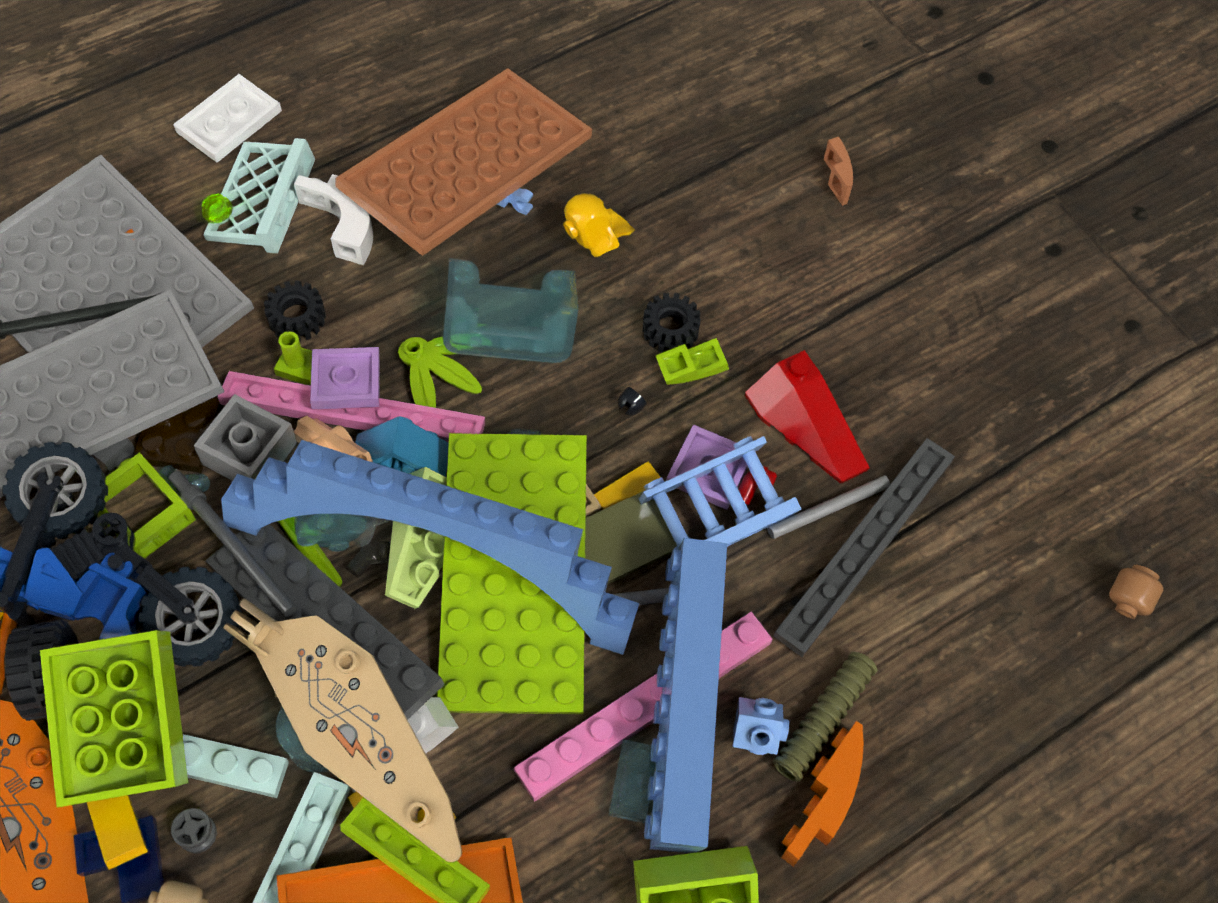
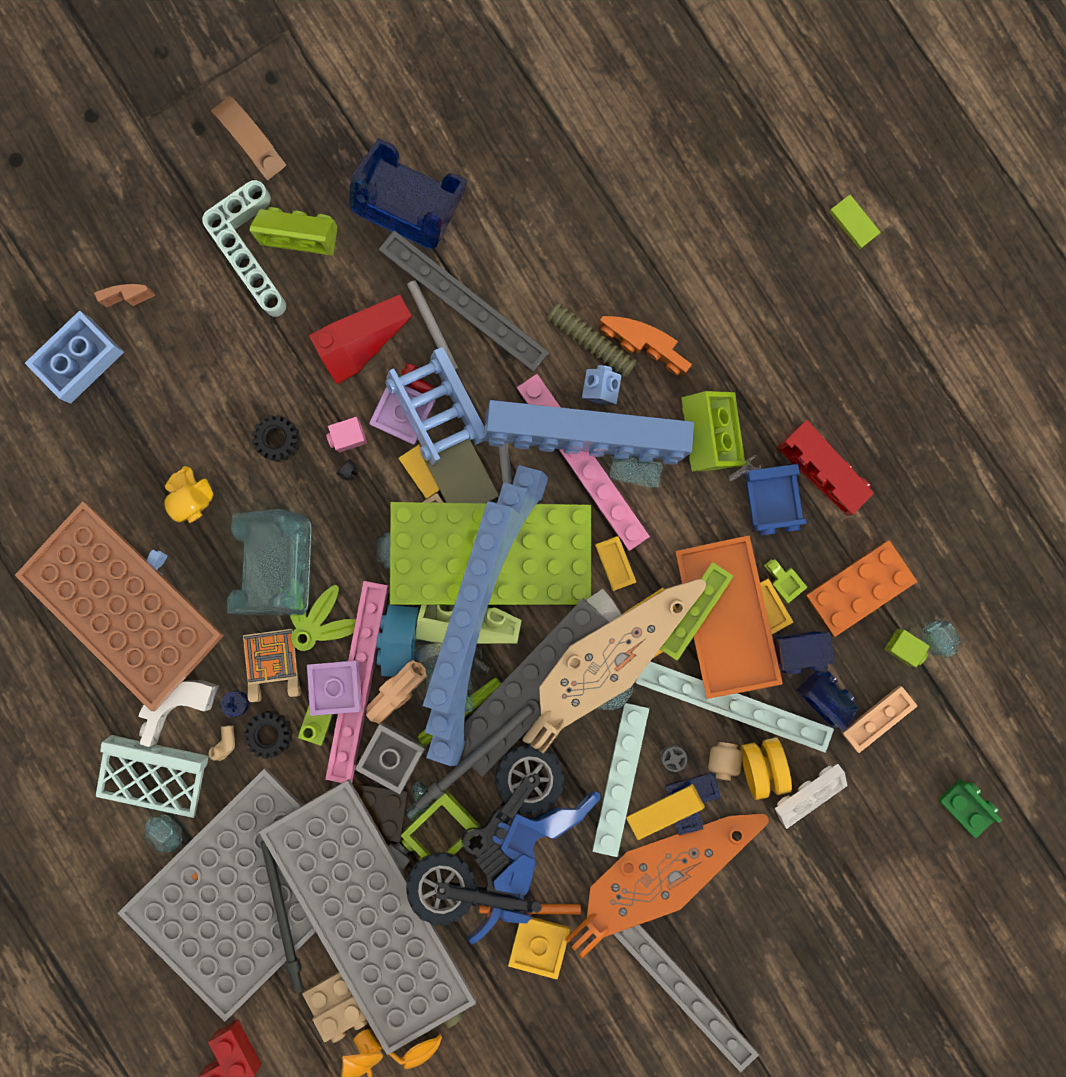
camera: 85 degrees left, 25 degrees up
black tyre [4,620,79,721] -> none
lime slope [40,630,188,807] -> none
white plate [173,74,282,163] -> none
clear neon green plate [202,194,233,223] -> none
lime slope [656,338,729,385] -> none
medium nougat head [1109,565,1164,619] -> none
none -> light blue brick [25,311,124,403]
none -> clear light blue head [144,814,183,853]
none -> light aqua beam [202,180,286,317]
none -> tan arm [209,725,235,761]
none -> medium nougat arch [211,96,286,181]
none -> clear blue wheel [220,691,250,717]
none -> flag [243,629,301,702]
none -> lime slope [250,207,338,256]
none -> bright pink brick [326,417,368,453]
none -> clear blue windscreen [349,138,468,248]
none -> yellow tile [595,536,636,591]

